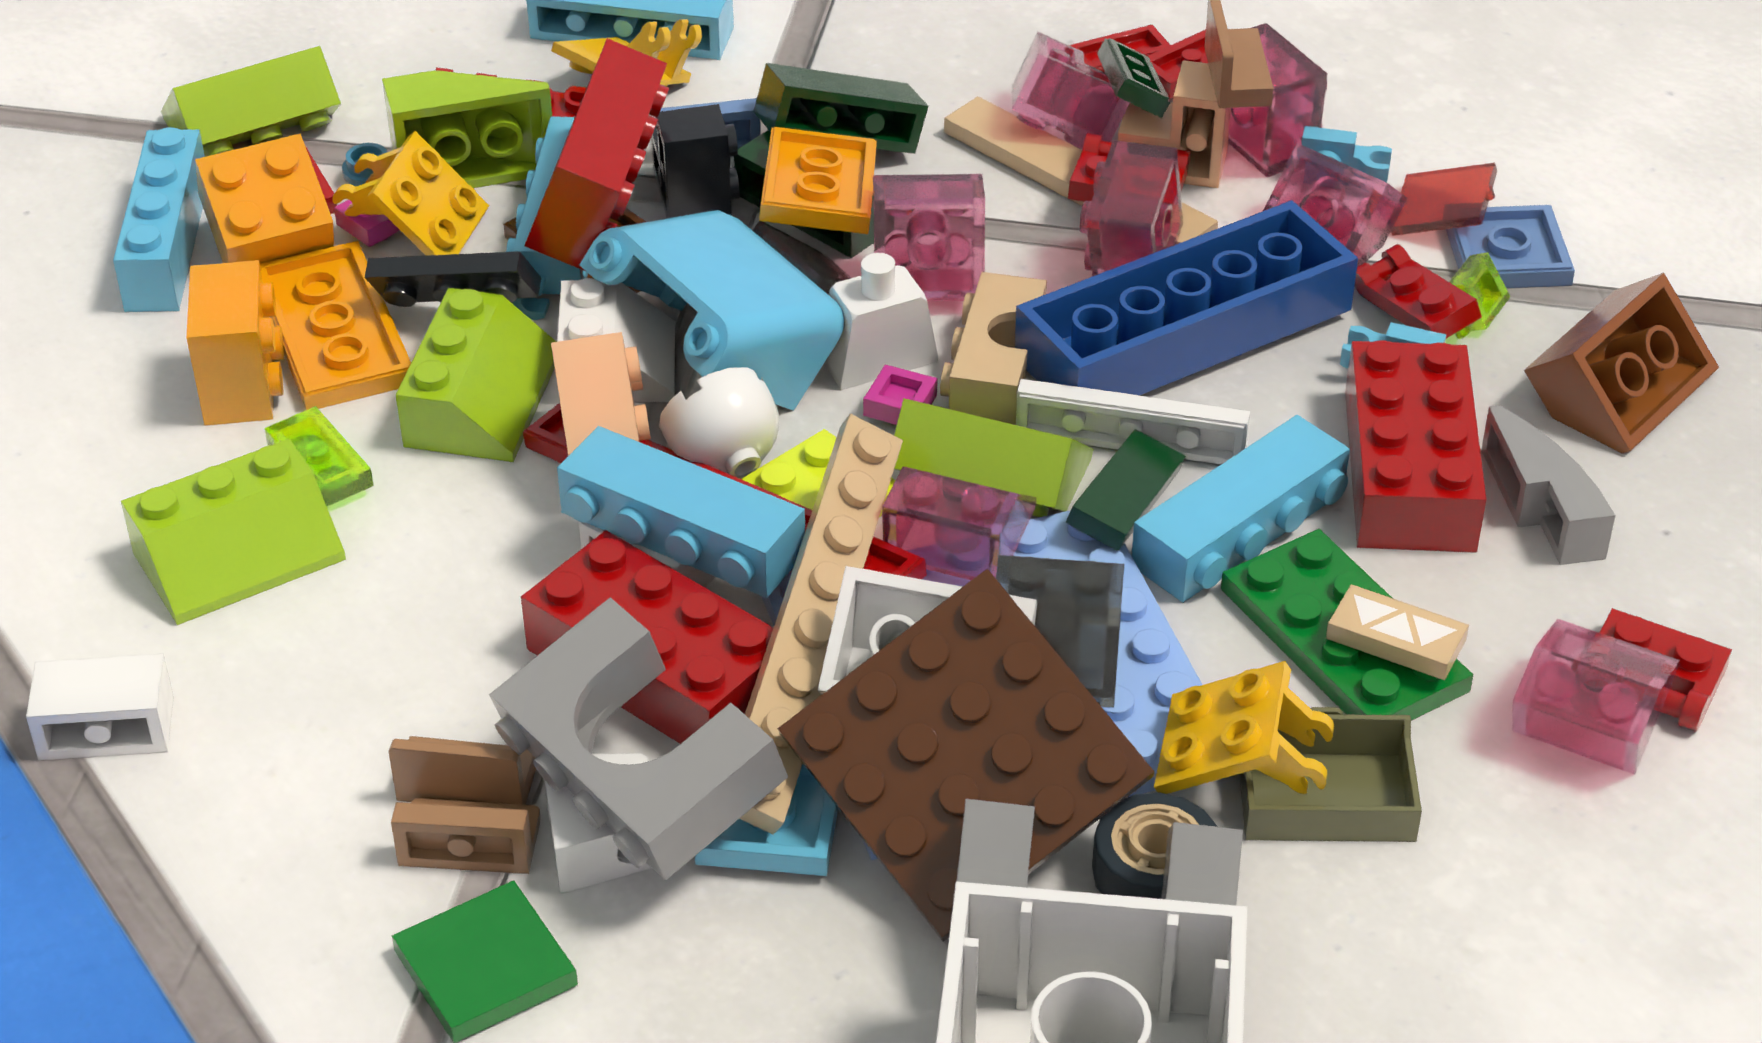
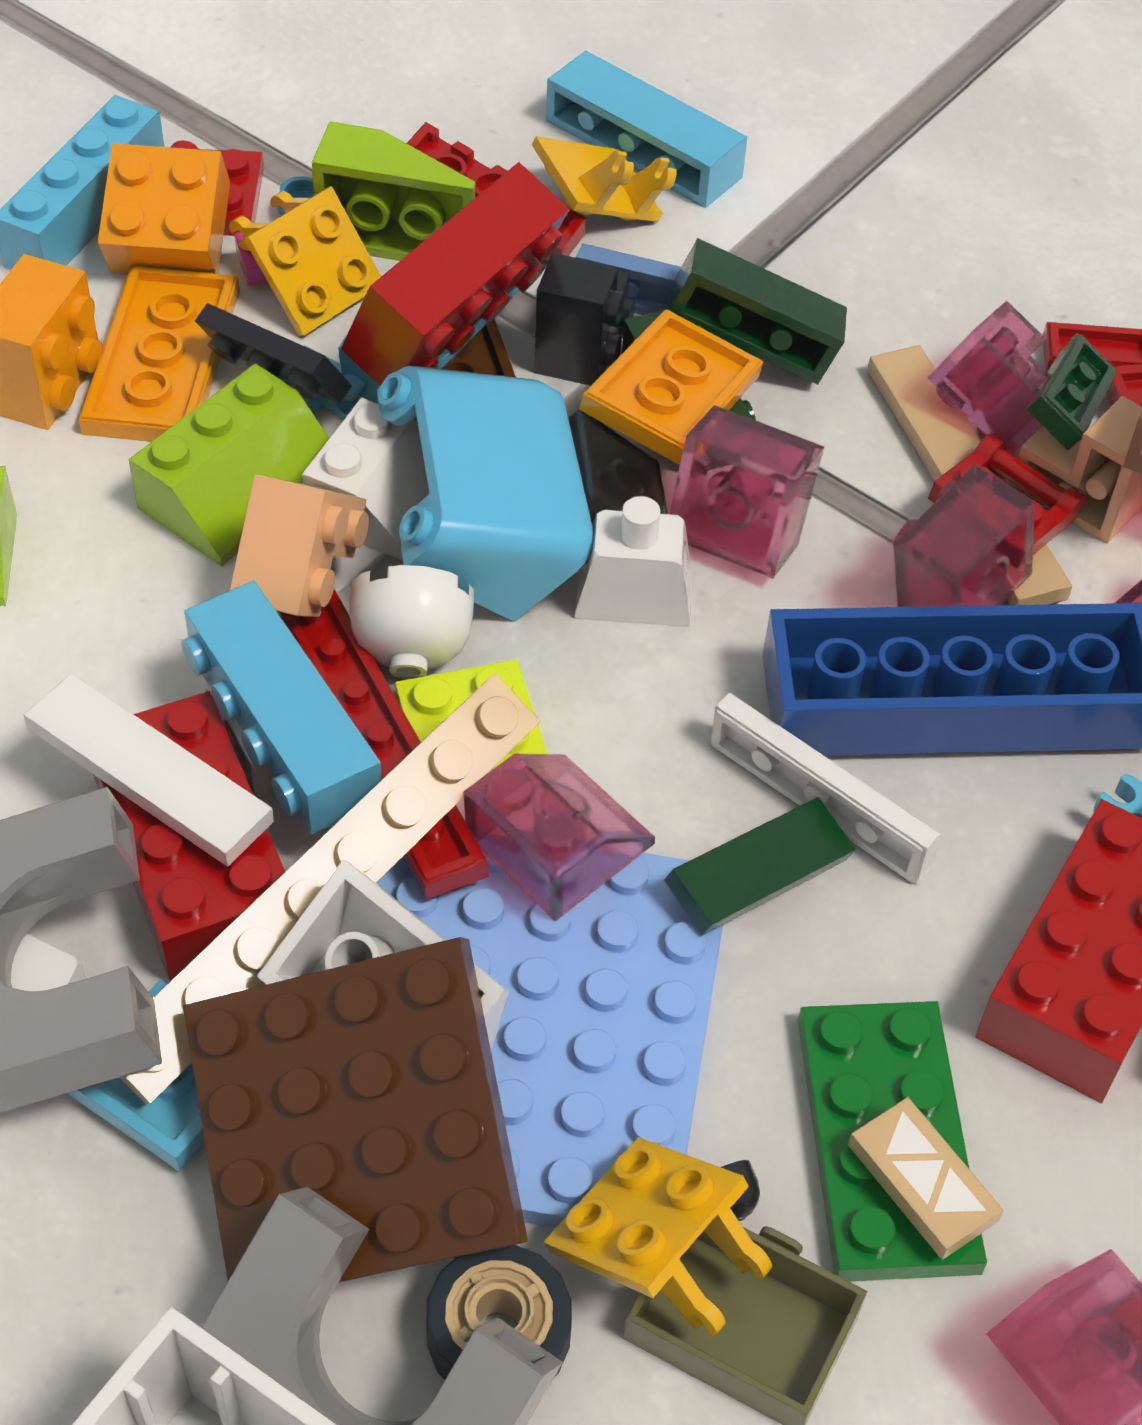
camera: 25 degrees right, 10 degrees up
lime slope [161,46,341,157] -> none
clear neon green plate [264,406,374,506] -> none
dark pink plate [863,364,938,425] -> none
lime slope [894,398,1094,517] -> none
tan arch [940,272,1047,425] -> none
clear smoke slope [996,555,1124,707] -> none
medium azure brick [1132,415,1350,603] -> none
none -> white tile [23,673,274,867]

